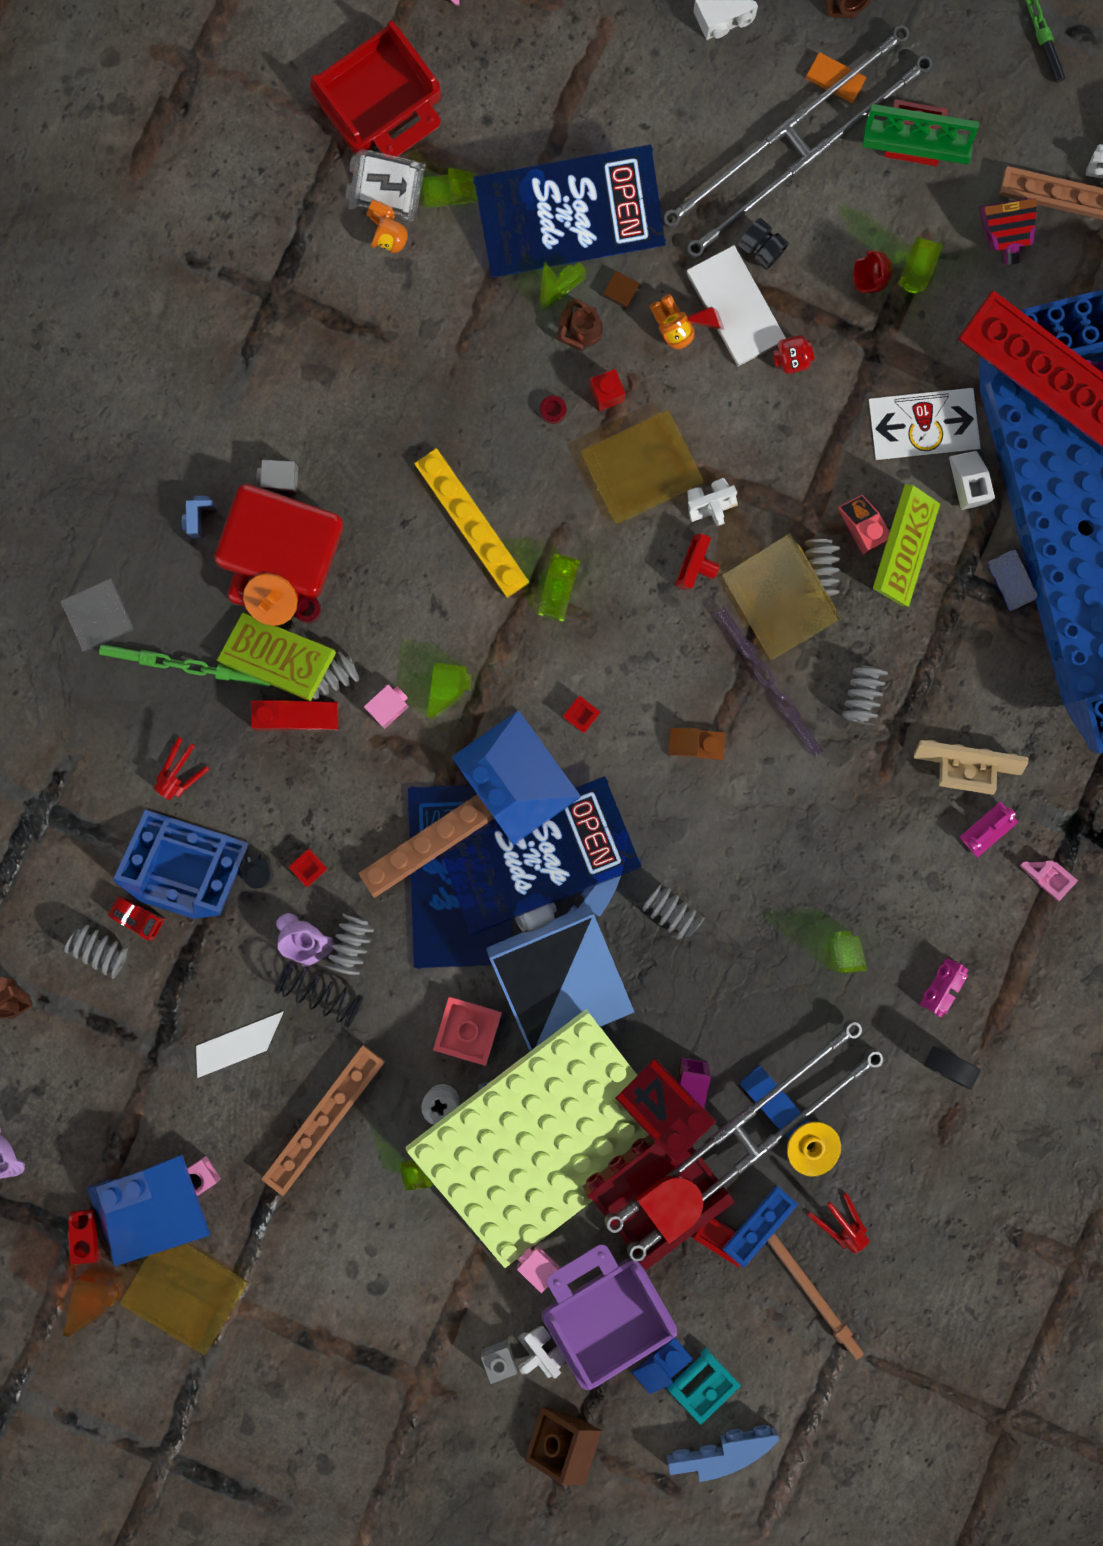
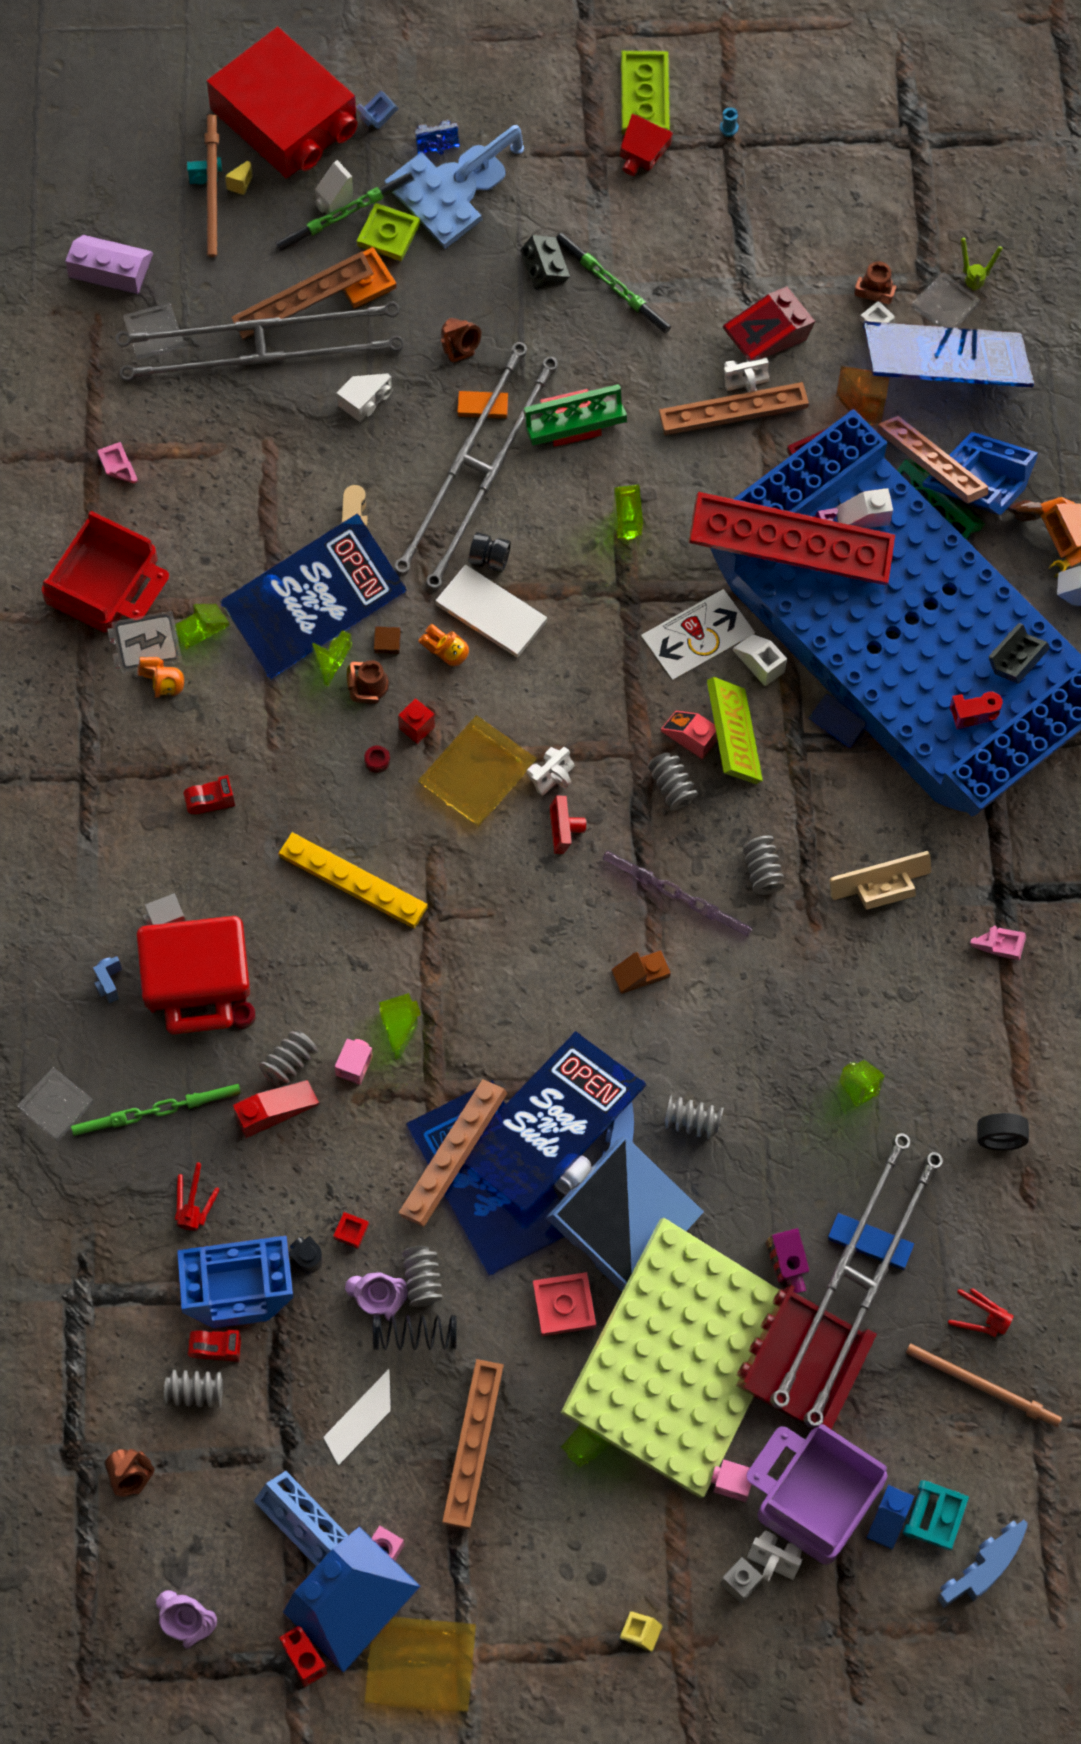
camera: 25 degrees left, 20 degrees down
clear orange slope [63,1268,123,1337] -> none
lime tile [217,613,336,701] -> none
orange piece [243,573,298,626] -> none
light grey piece [421,1084,459,1125] -> none
blue slope [452,710,581,845] -> none
reddish brown slope [524,1407,602,1485] -> none
clear neon green slope [538,553,581,622] -> none
red plate [562,695,601,734] -> none
dark red slope [615,1058,716,1162] -> none
red tile [636,1176,703,1244] -> none
red slope [688,307,724,330] -> none
red tile [691,1218,741,1267] -> none
clear yellow piece [722,534,840,660] -> none
blue tile [722,1185,799,1268] -> none
red head [773,335,814,374] -> none
yellow dish [787,1122,841,1176] -> none
red hair [853,251,893,293] -> none
dark pink hinge [920,958,968,1017] -> none
dark pink hinge [959,801,1018,858] -> none
torso [978,198,1037,265] -> none
none -> red leg [183,775,235,814]
none -> medium blue fence [254,1471,348,1567]
none -> tan leg [342,485,368,536]
none -> light yellow slope [620,1611,662,1651]

